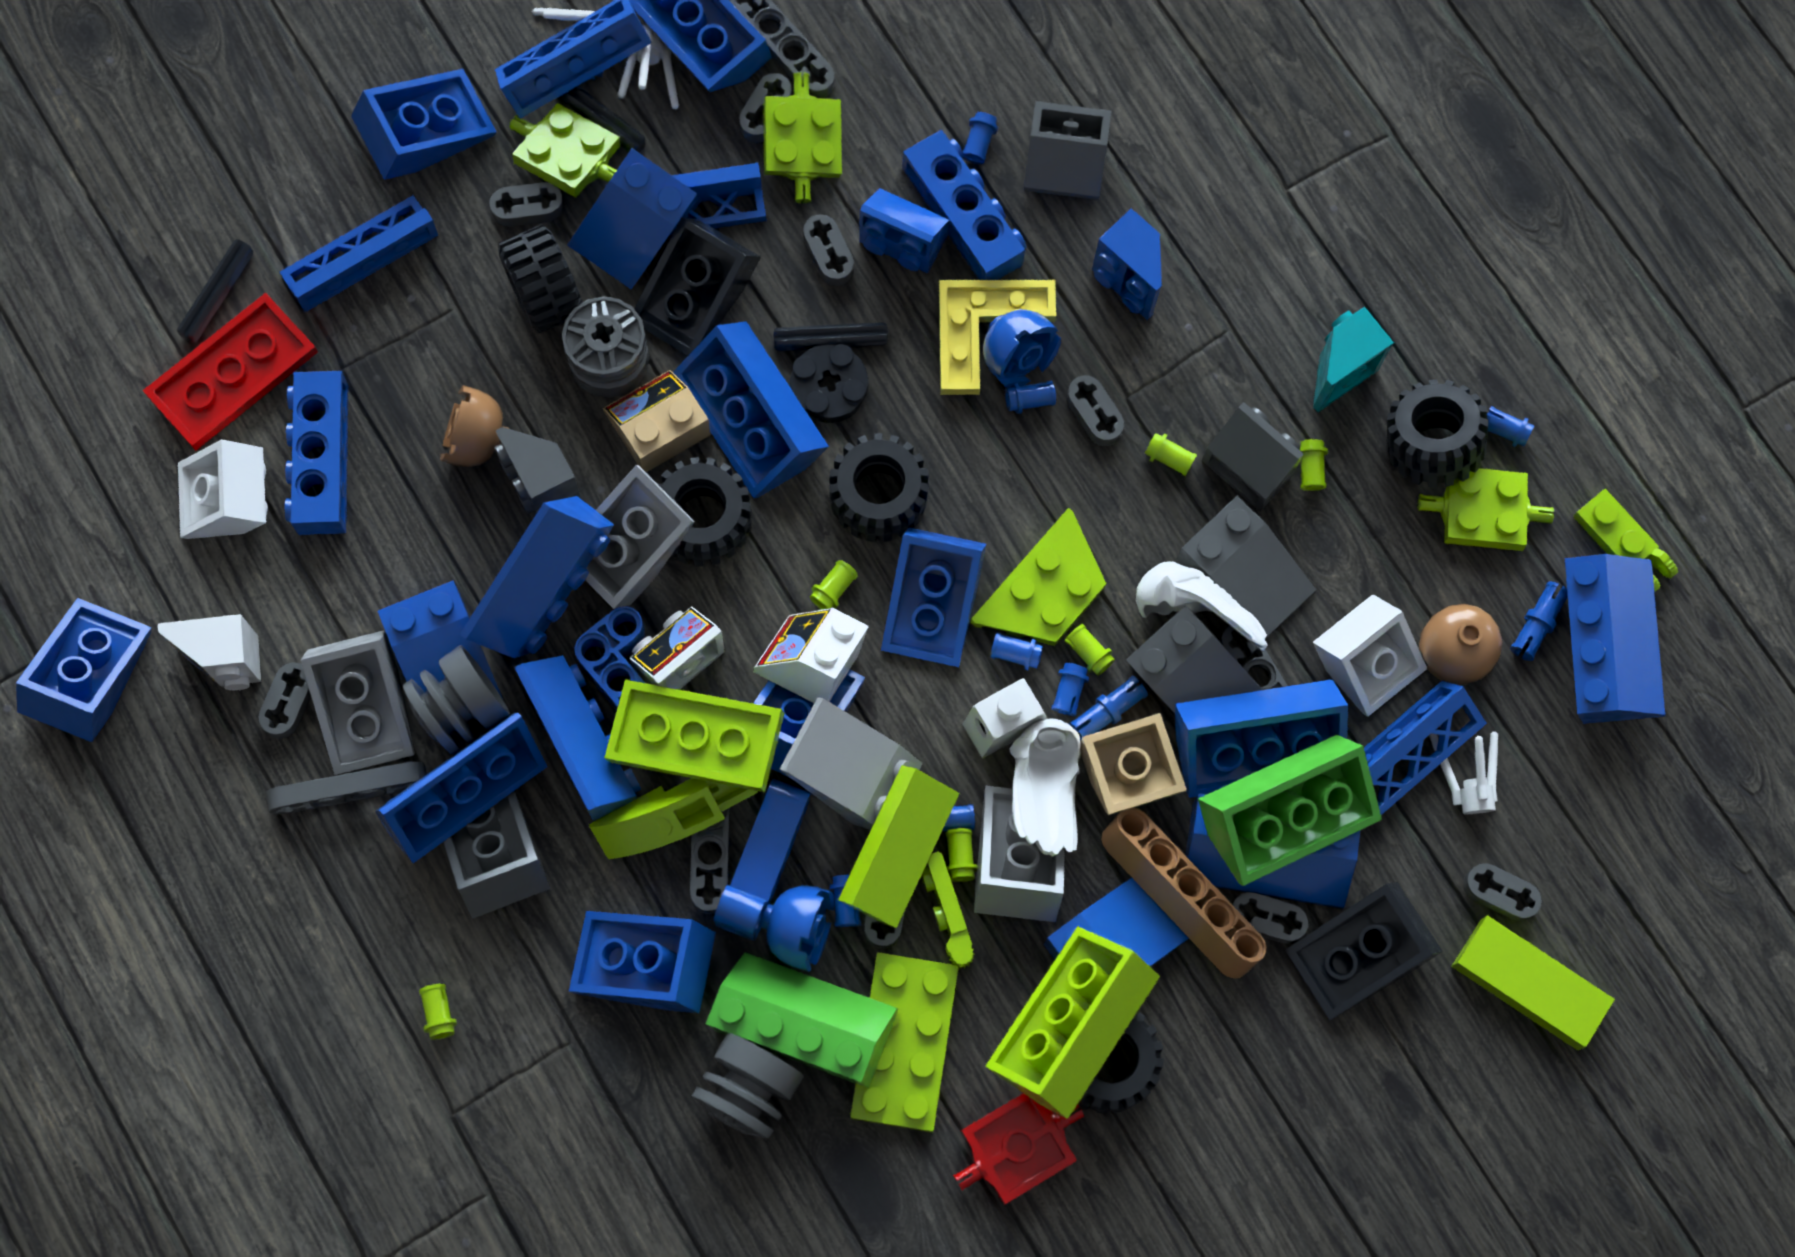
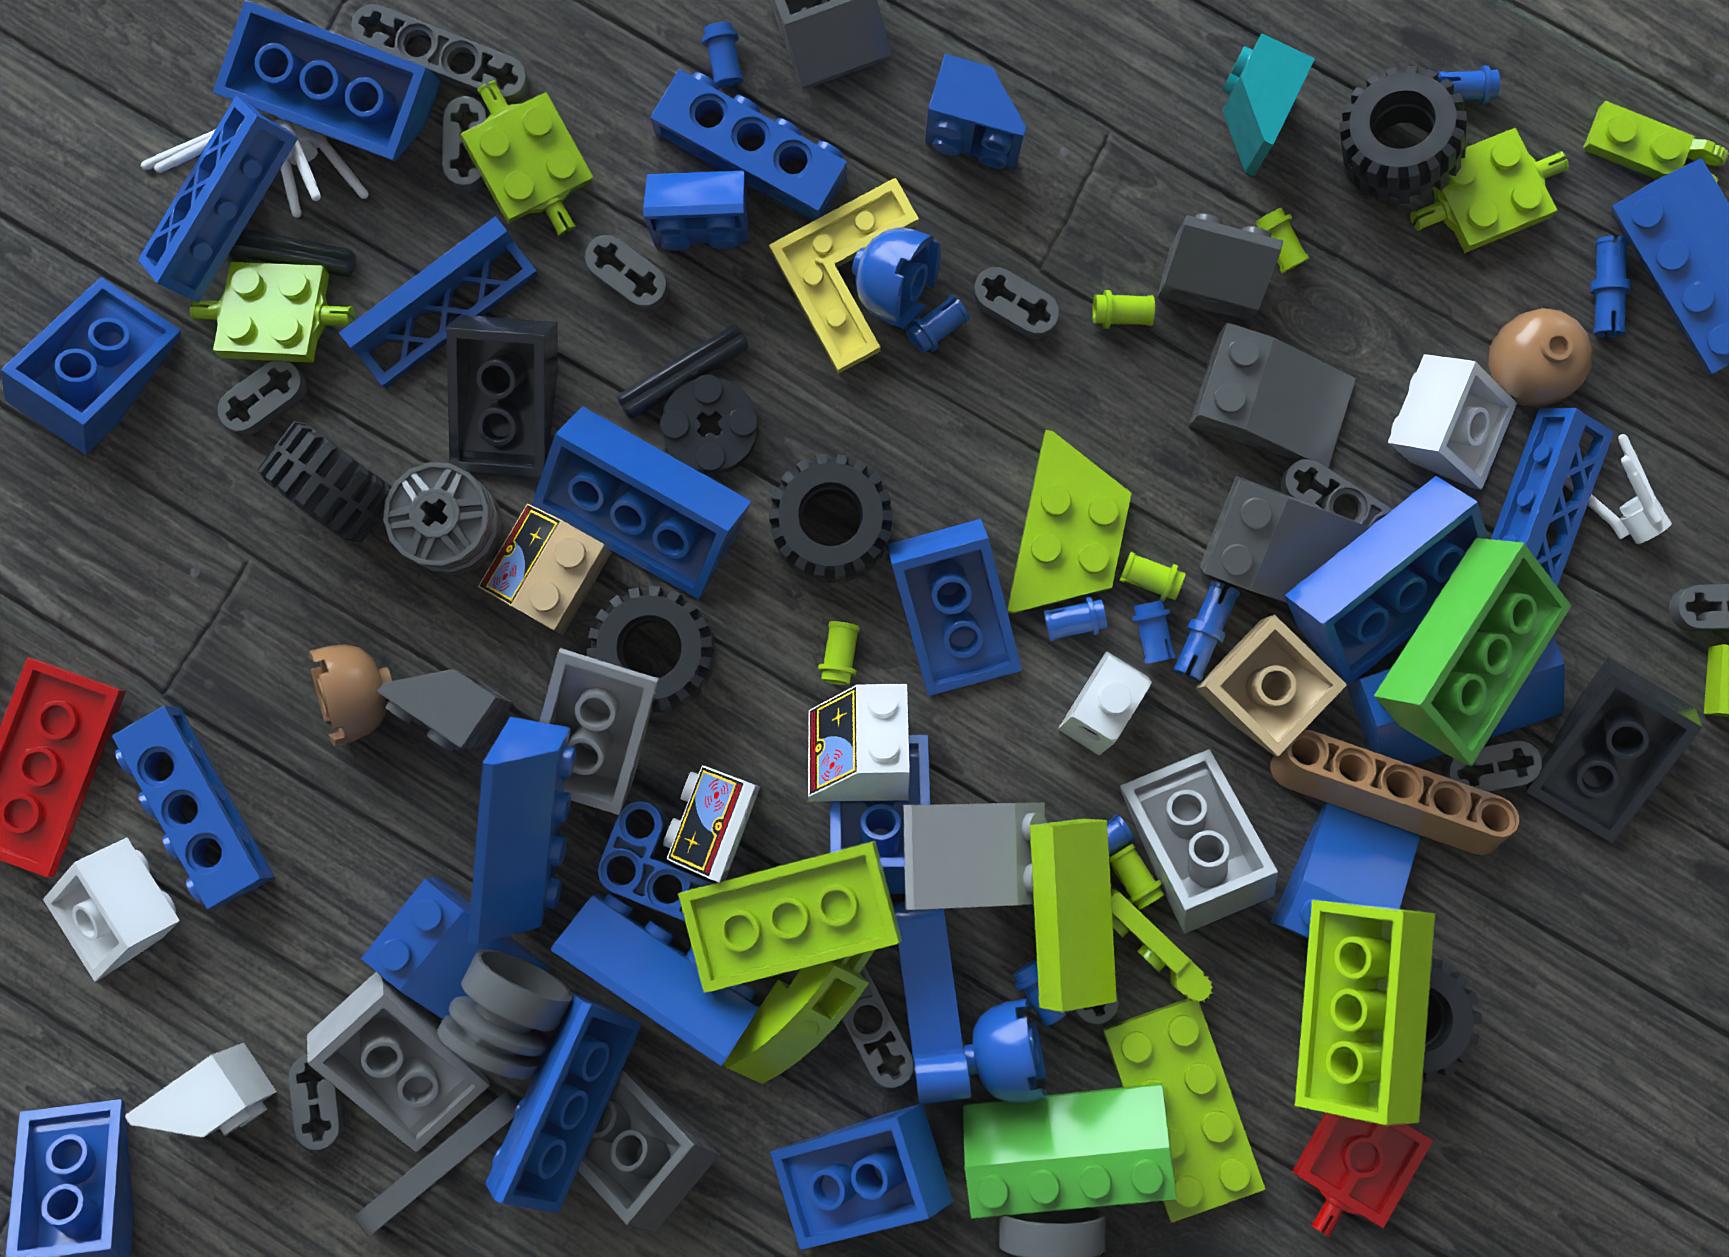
camera: 25 degrees left, 10 degrees up
blue fence [280,195,438,312] -> none
blue slope [567,148,697,290] -> none
white hair [1010,719,1081,856] -> none
white hair [1136,562,1268,651] -> none

